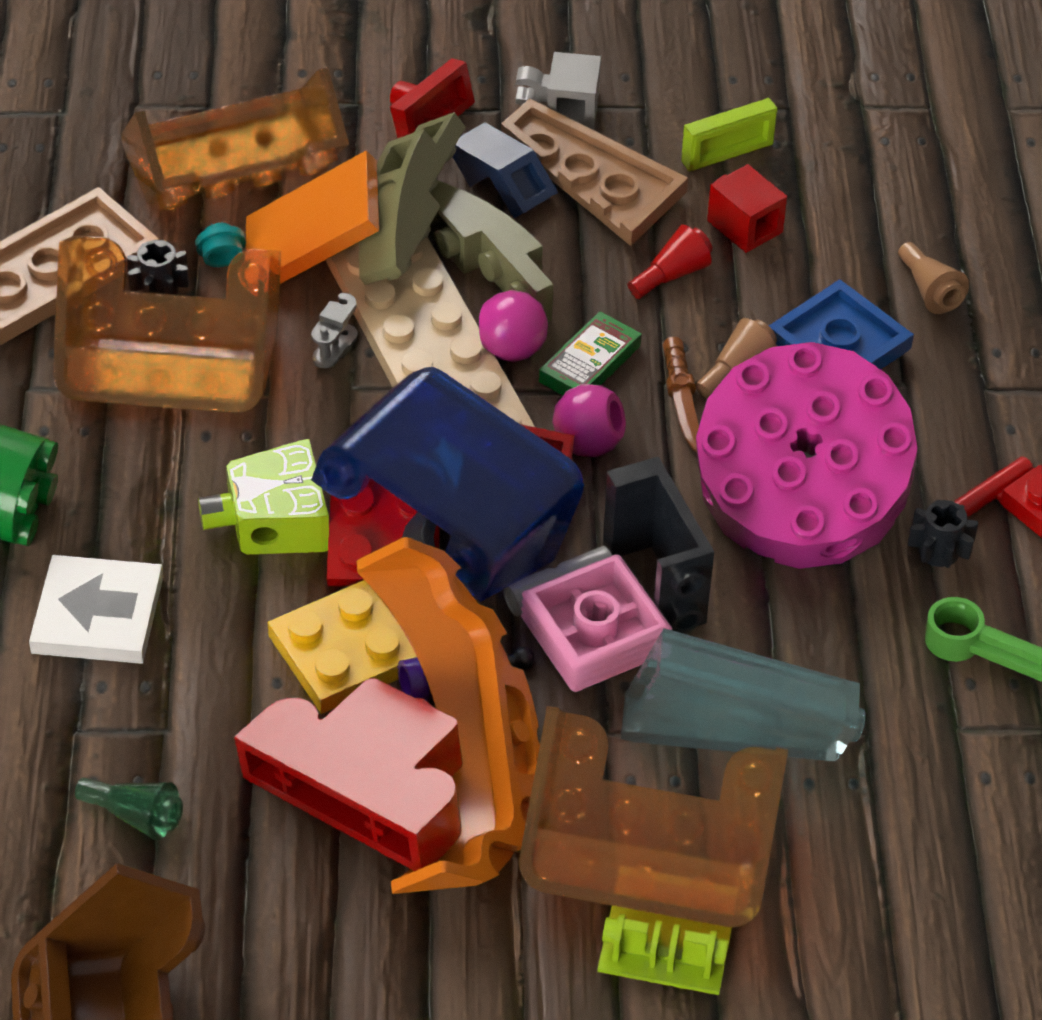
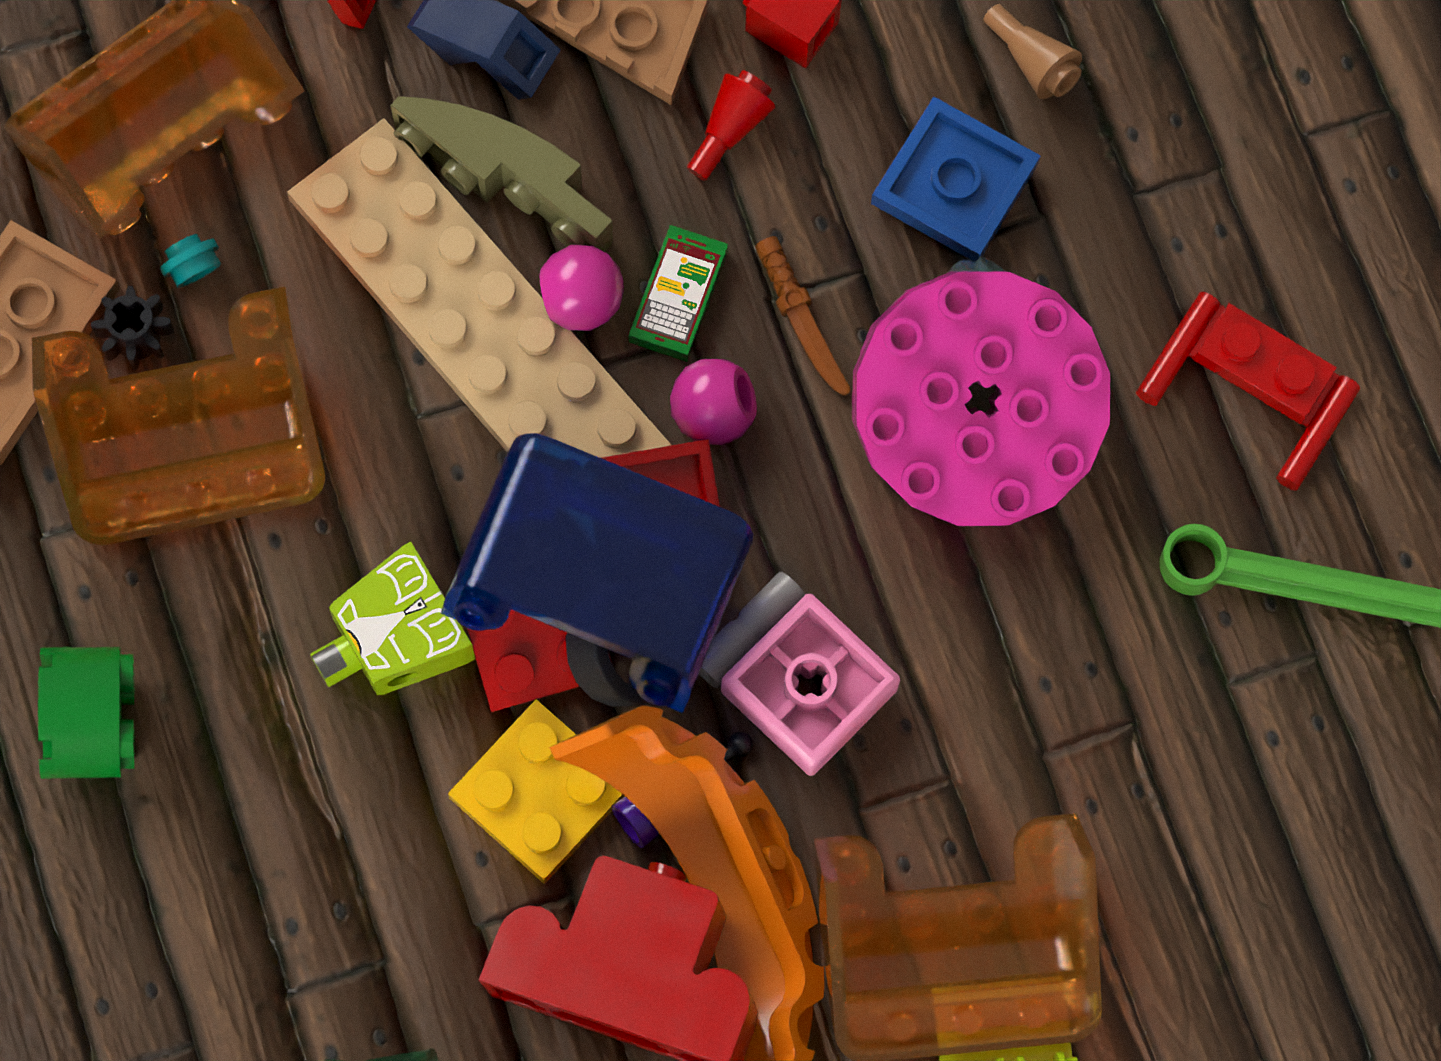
camera: 20 degrees left, 25 degrees up
white tile [29,555,163,664] -> none
orange tile [245,150,379,297] -> none
dark grey piece [311,293,358,368] -> none
olive slope [359,112,466,285] -> none
black panel [603,456,714,634] -> none
clear light blue slope [621,628,865,761] -> none
medium nougat cone [695,318,777,399] -> none
black gear [908,499,978,568] -> none

